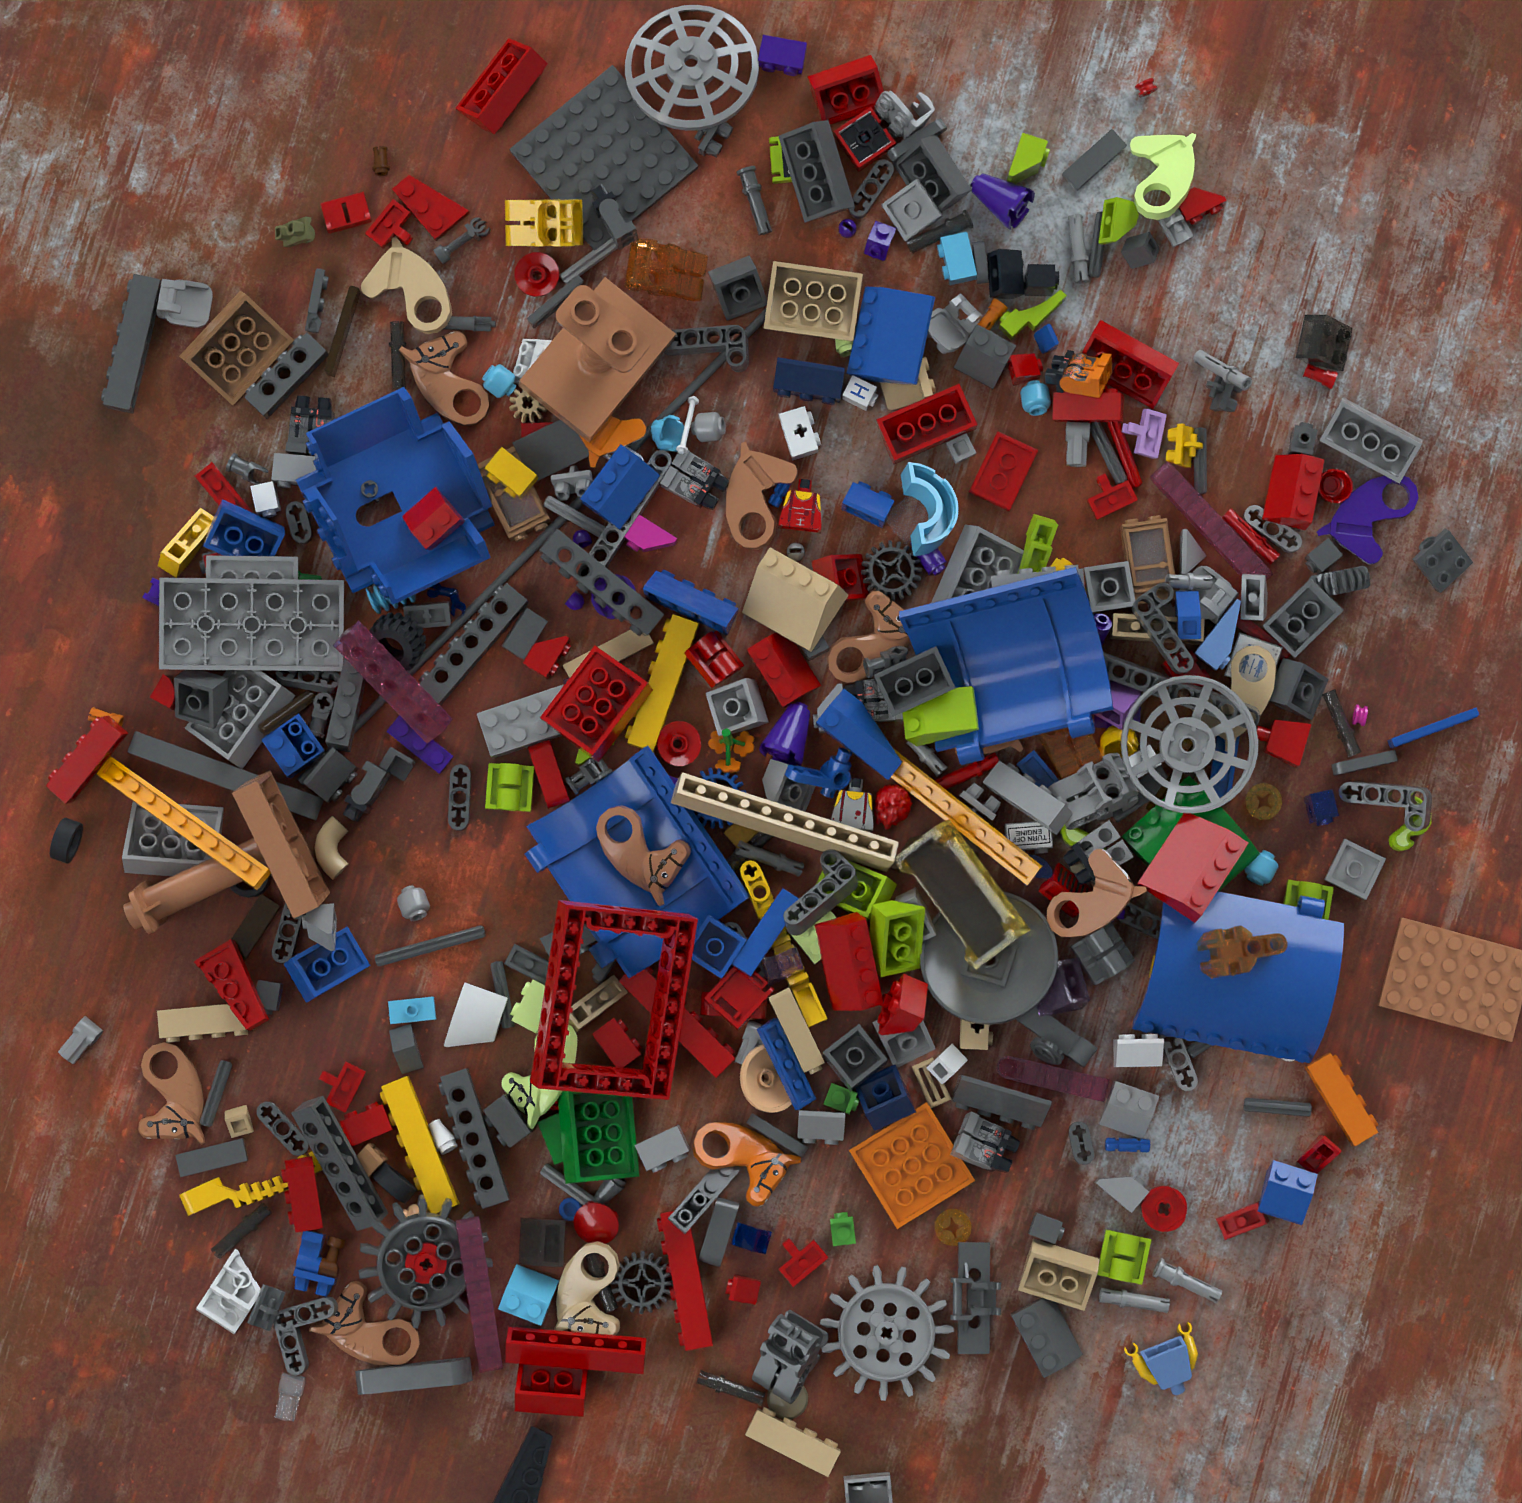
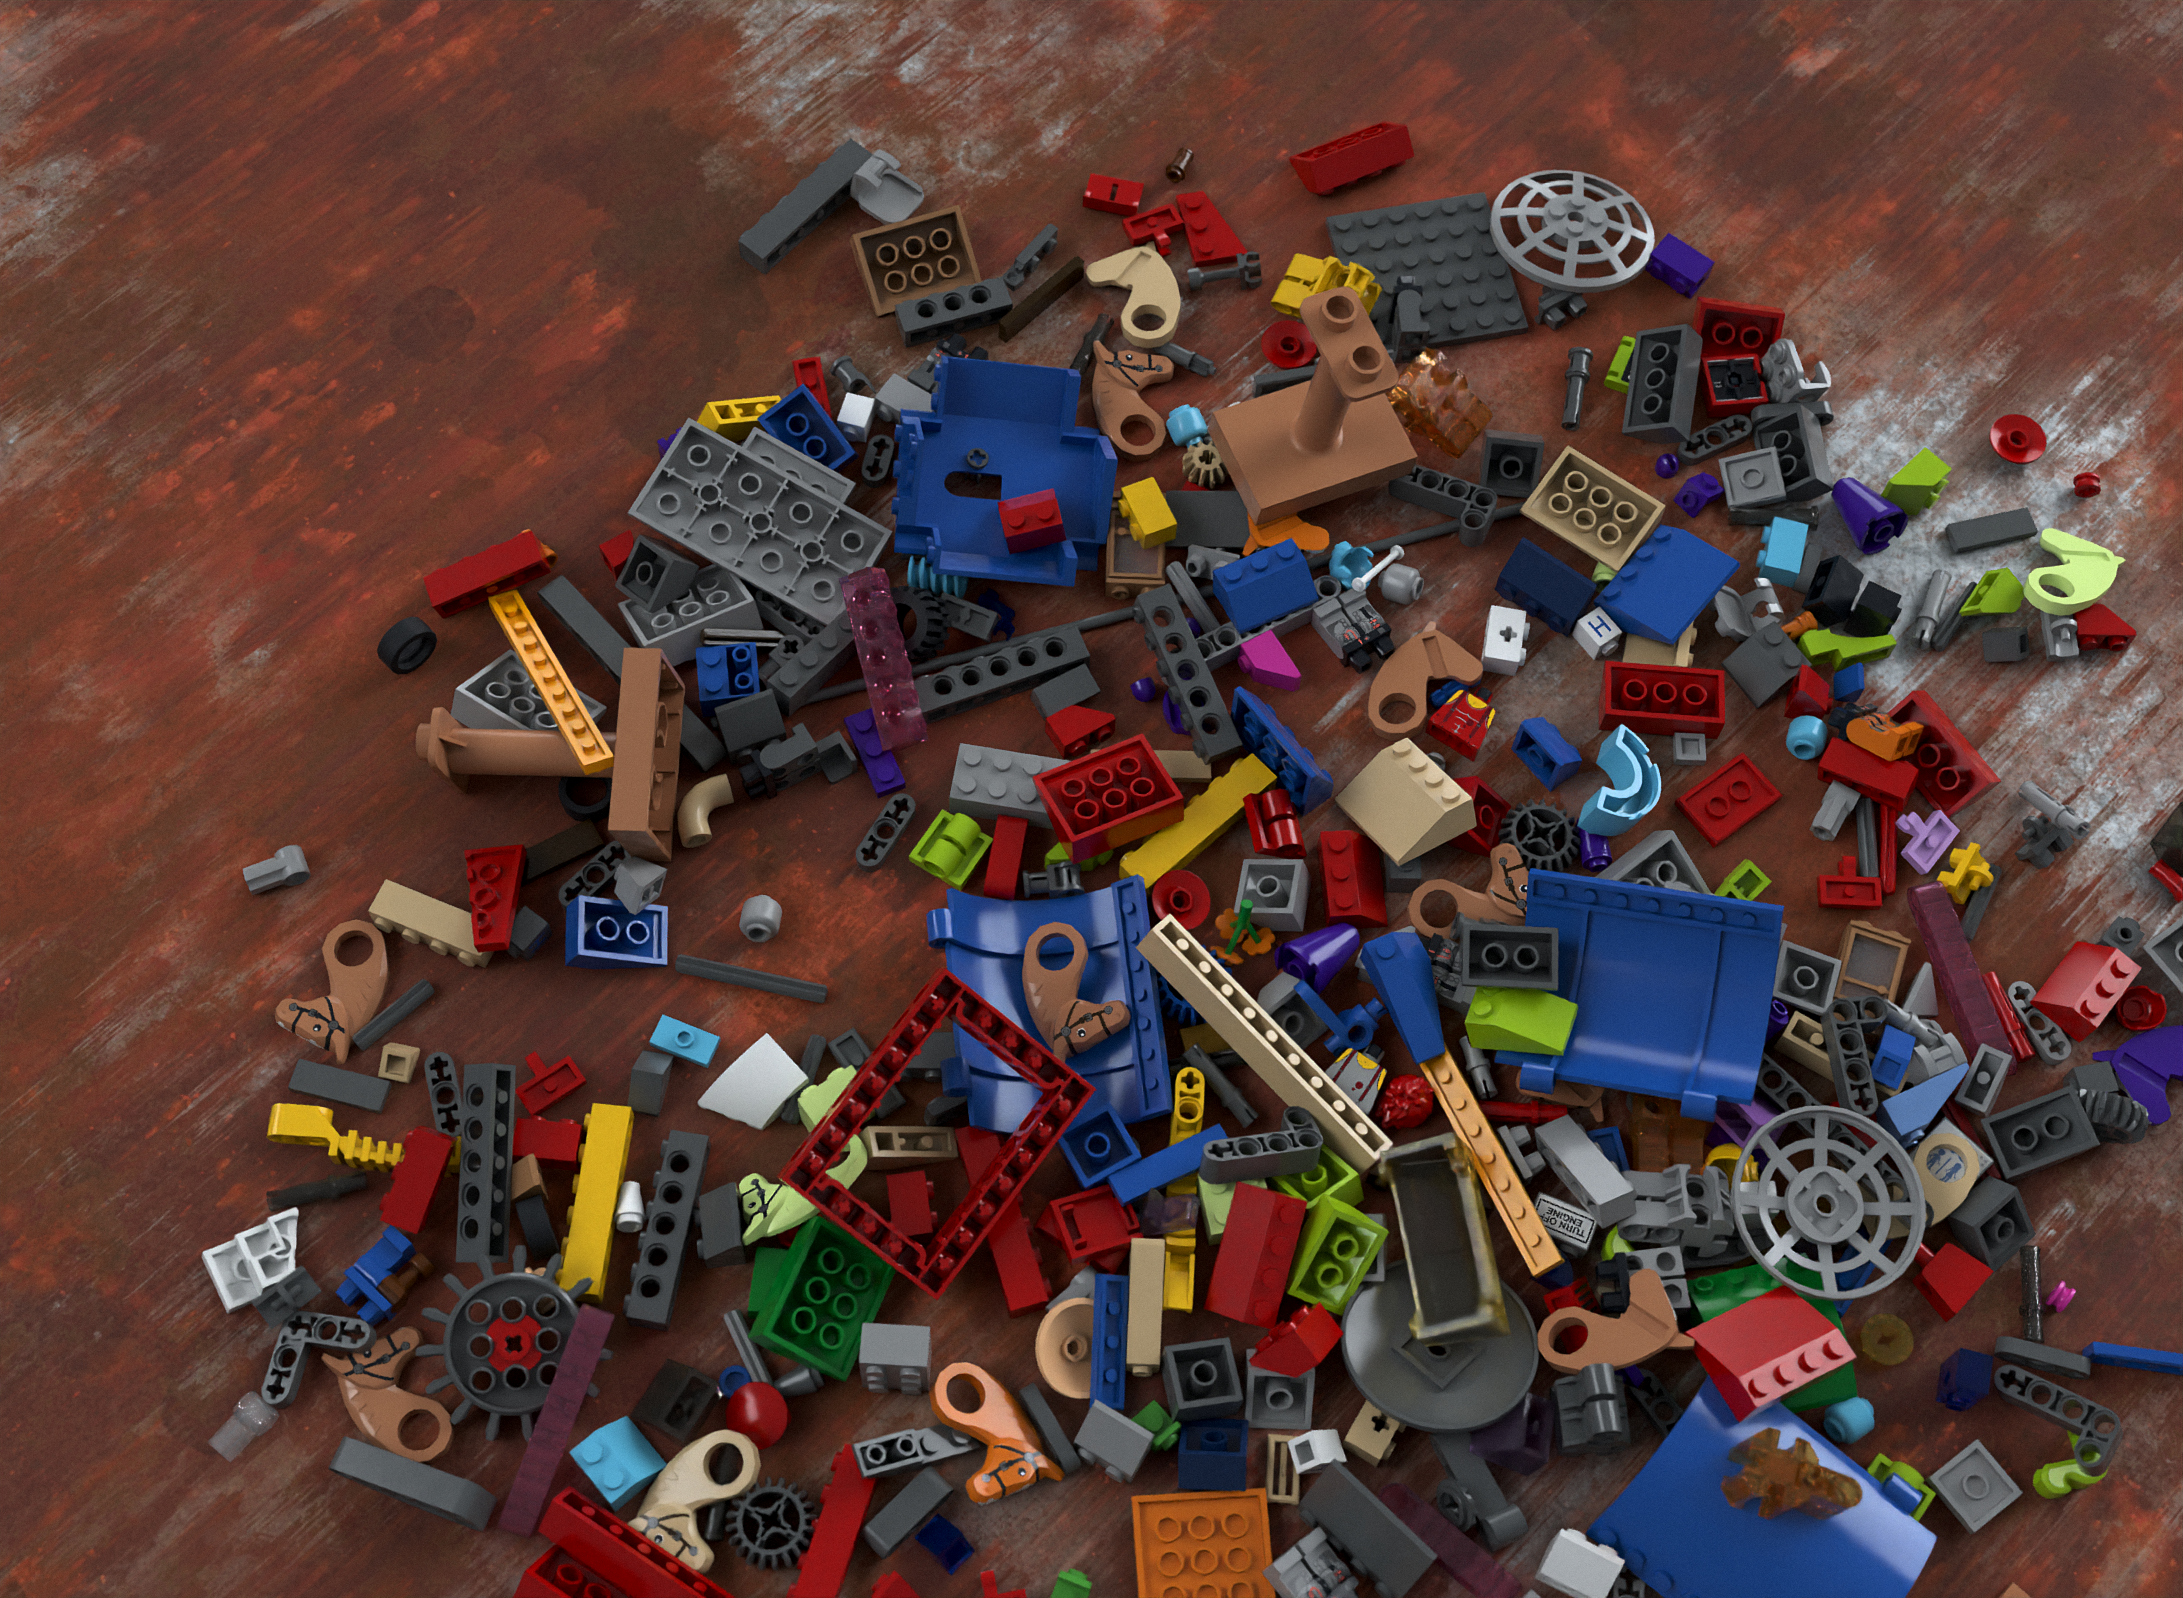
camera: 20 degrees right, 20 degrees down
olive hips [275,216,315,247] -> none
none -> red dish [1989,414,2047,464]

